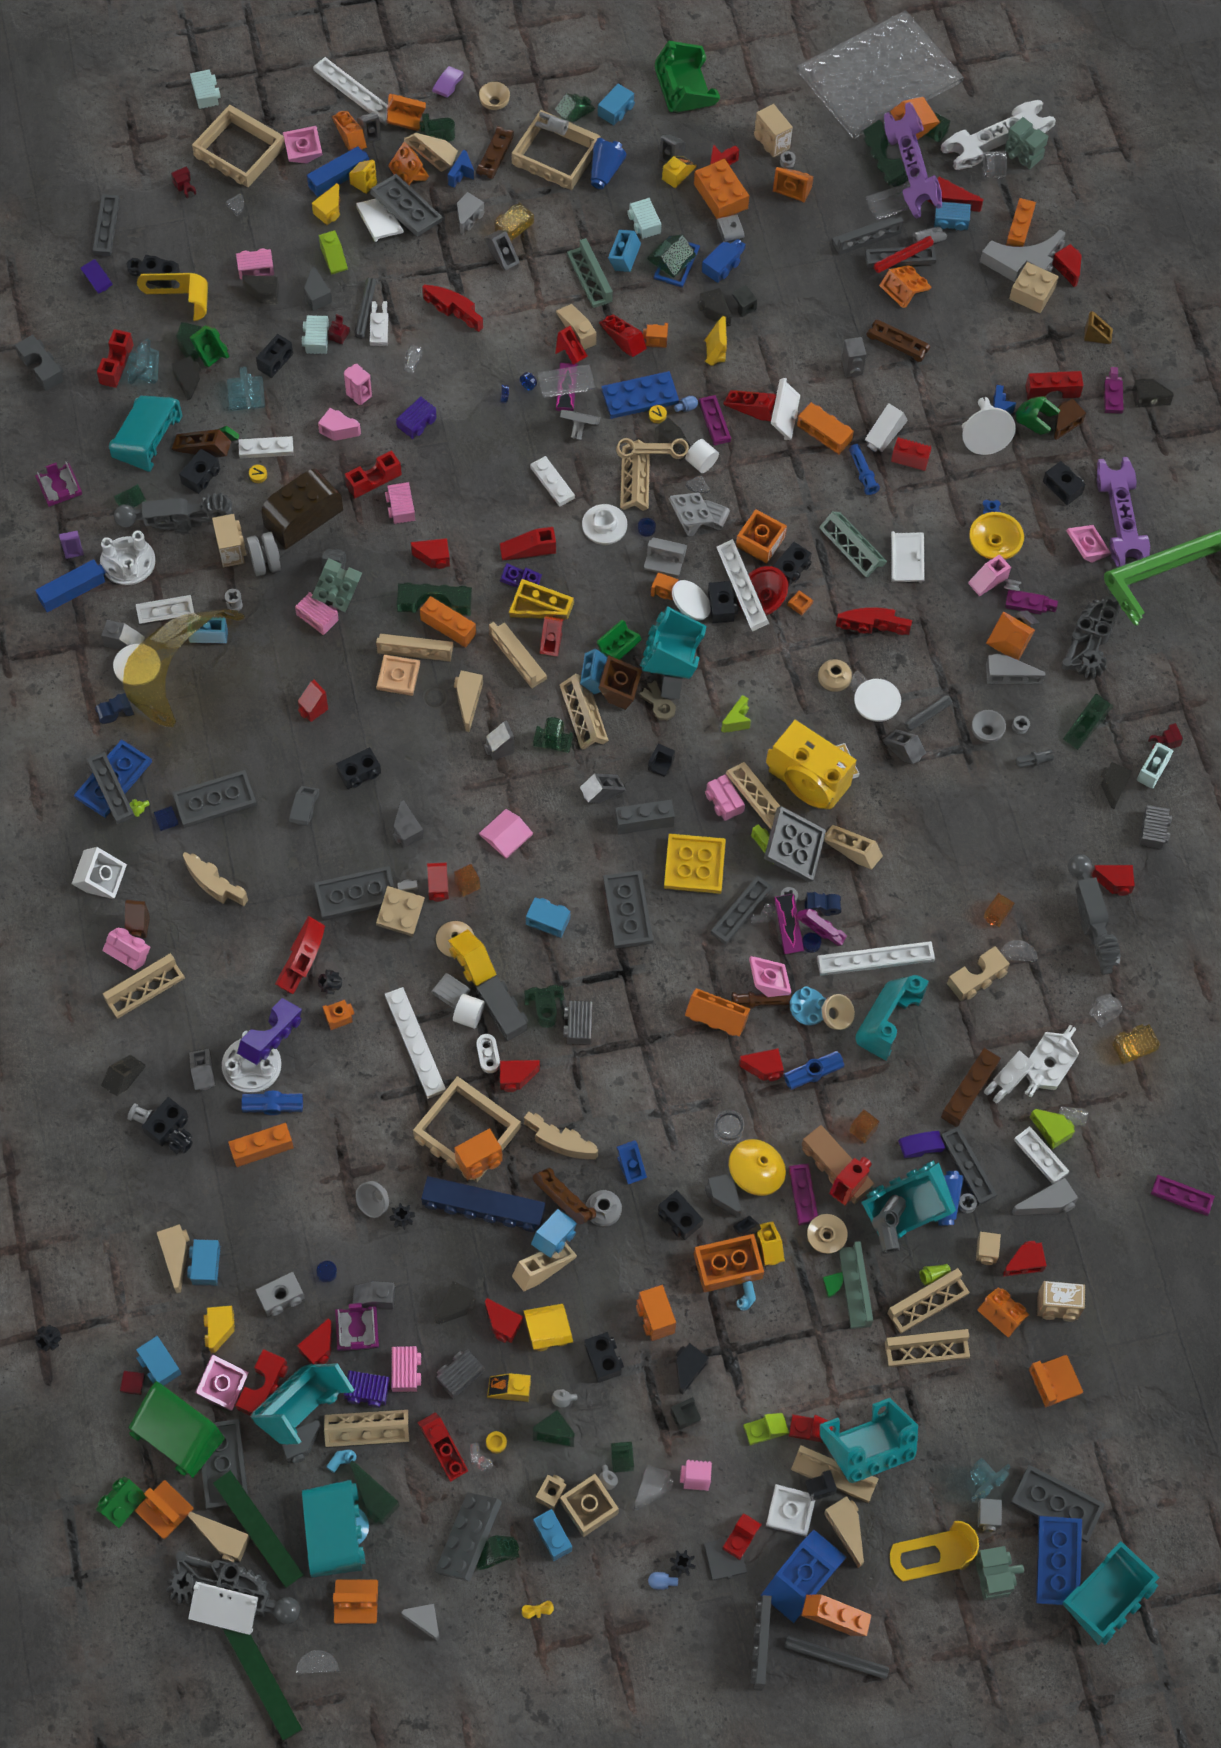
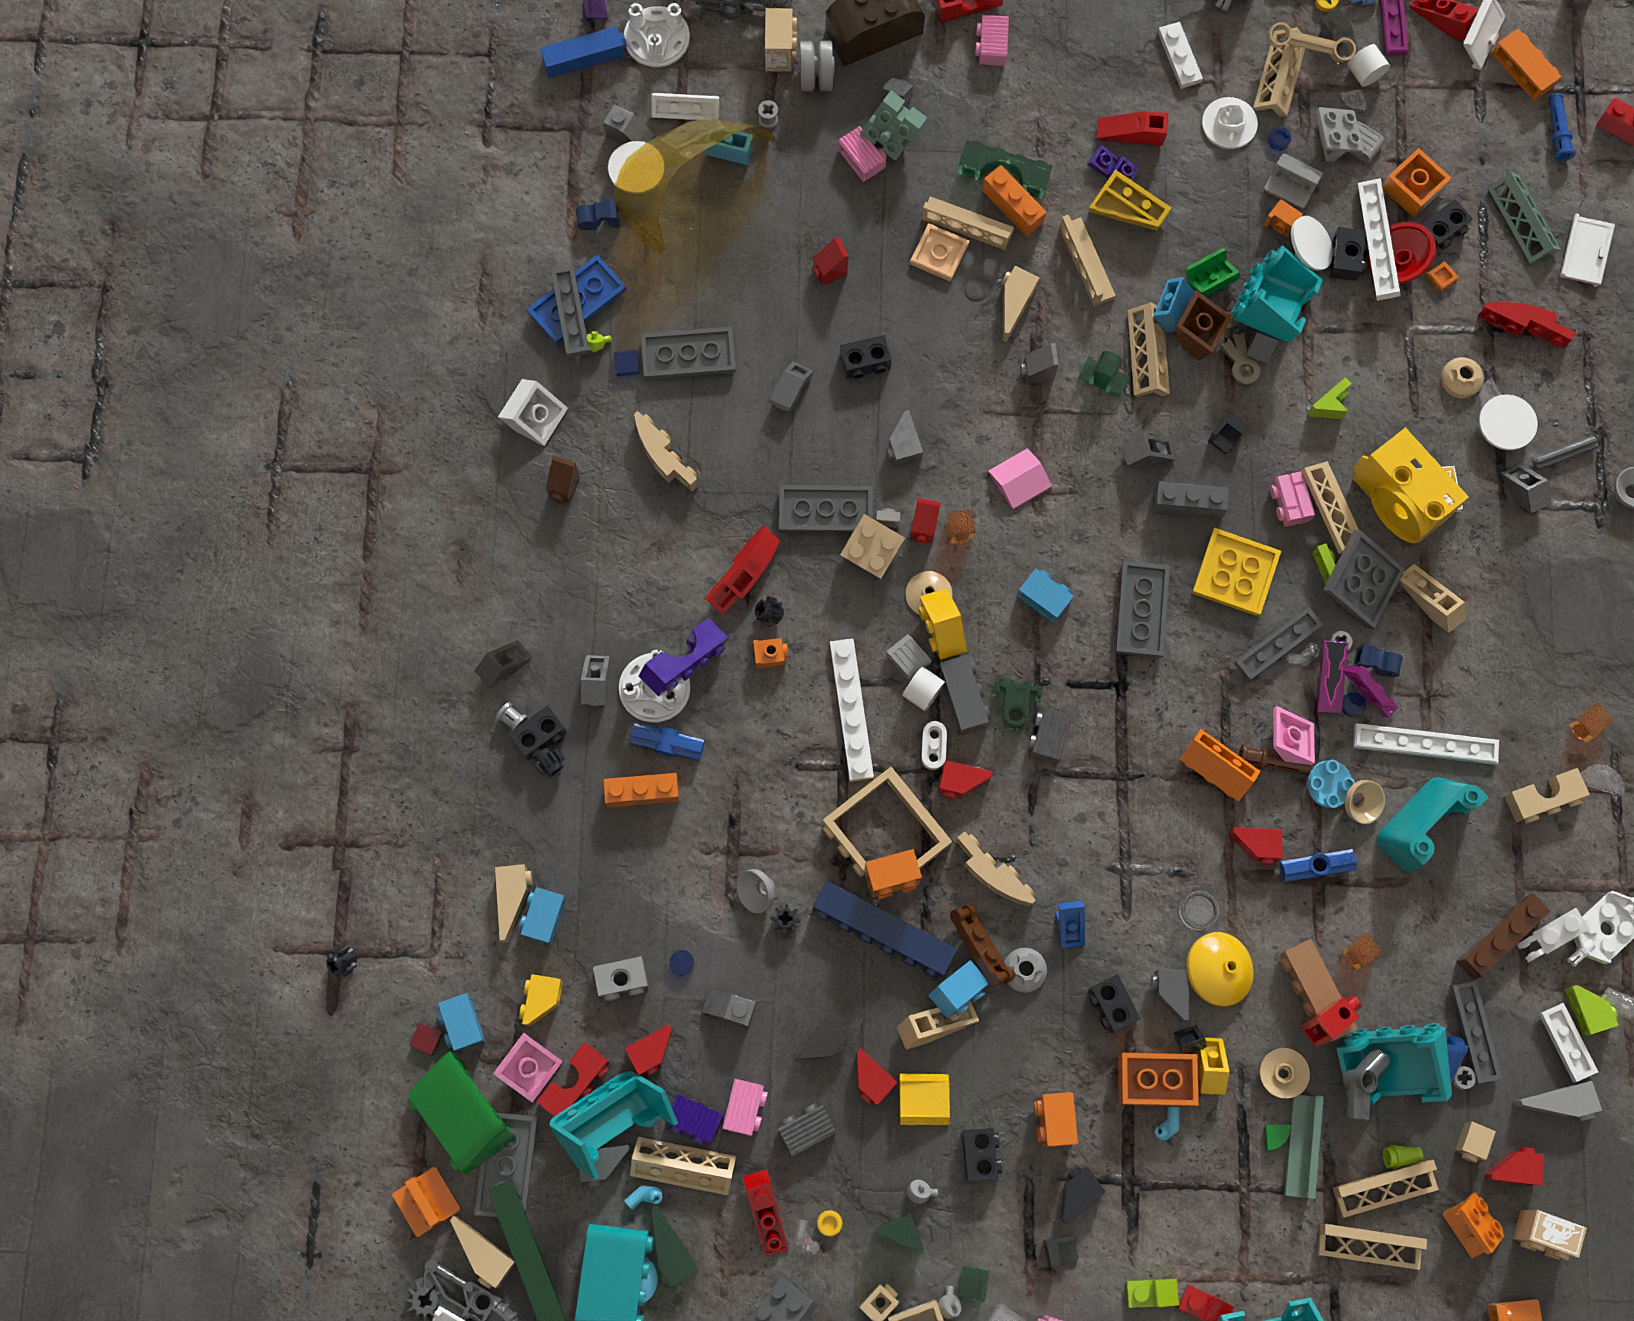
camera: 15 degrees right, 10 degrees up
green bracket [96,1477,145,1528] -> none
bright pink brick [102,927,150,970] -> none
tan fence [103,953,185,1019] -> none
piece [335,1303,379,1351] -> none
red slope [411,538,450,569] -> none
yellow slope [487,1373,531,1402] -> none
red slope [540,616,563,656] -> none
magenta tile [788,1163,818,1225] -> none
white slope [865,403,908,452] -> none
dark purple slope [898,1131,945,1158] -> none

